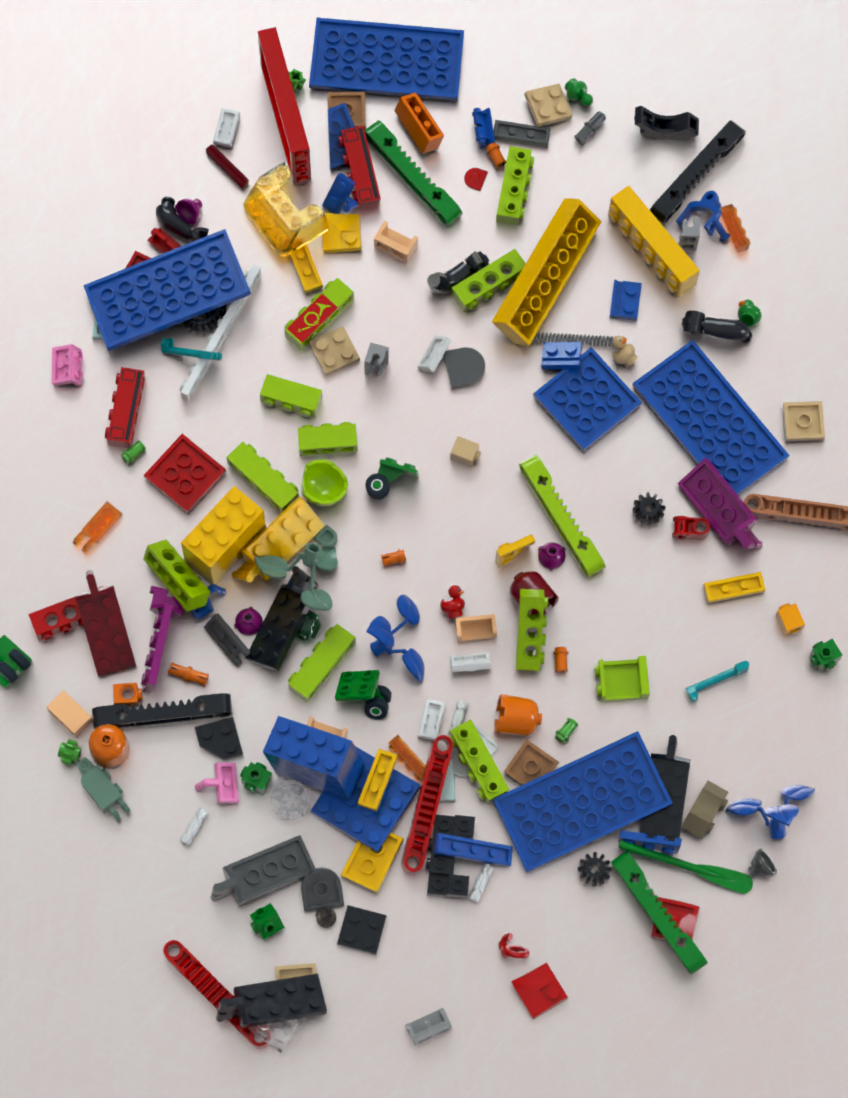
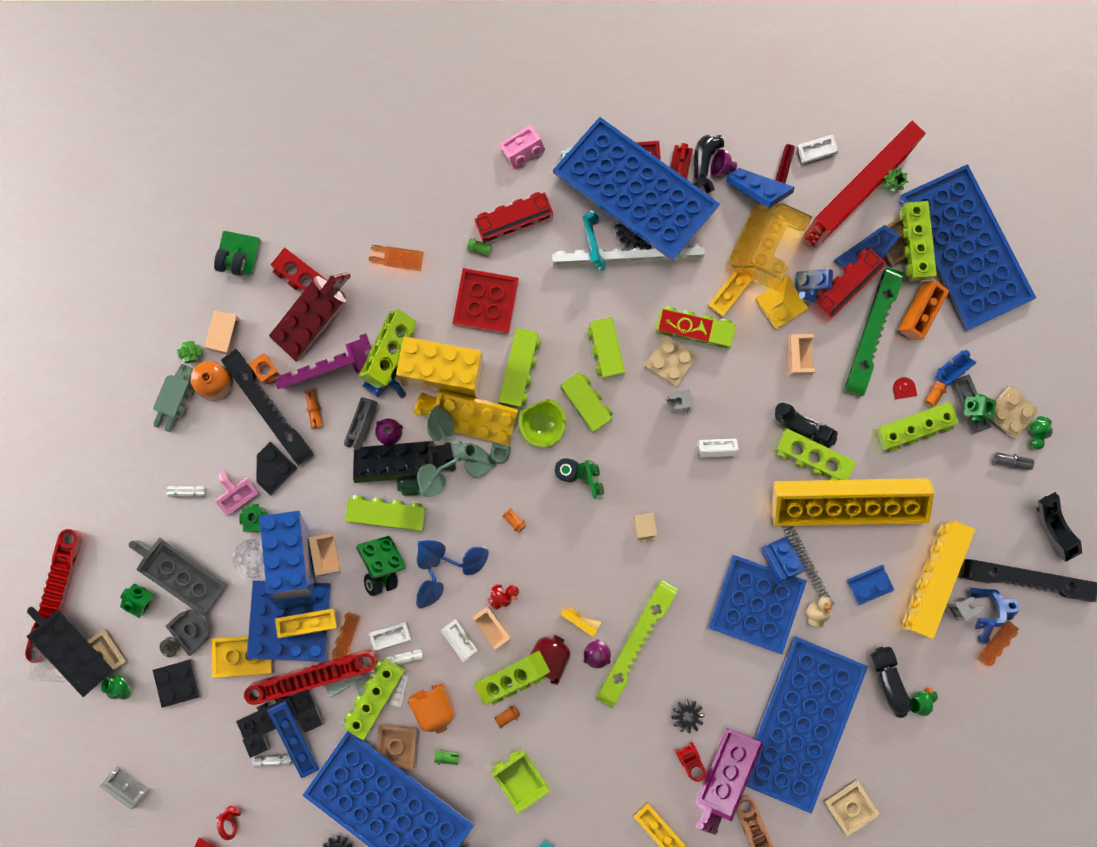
camera: 60 degrees right, 10 degrees up
dark grey tile [444,347,485,389] -> none
none -> green animal [101,675,131,700]
none -> blue wing [726,168,795,208]
none -> lime brick [899,201,937,281]
none -> green brick [963,394,996,423]

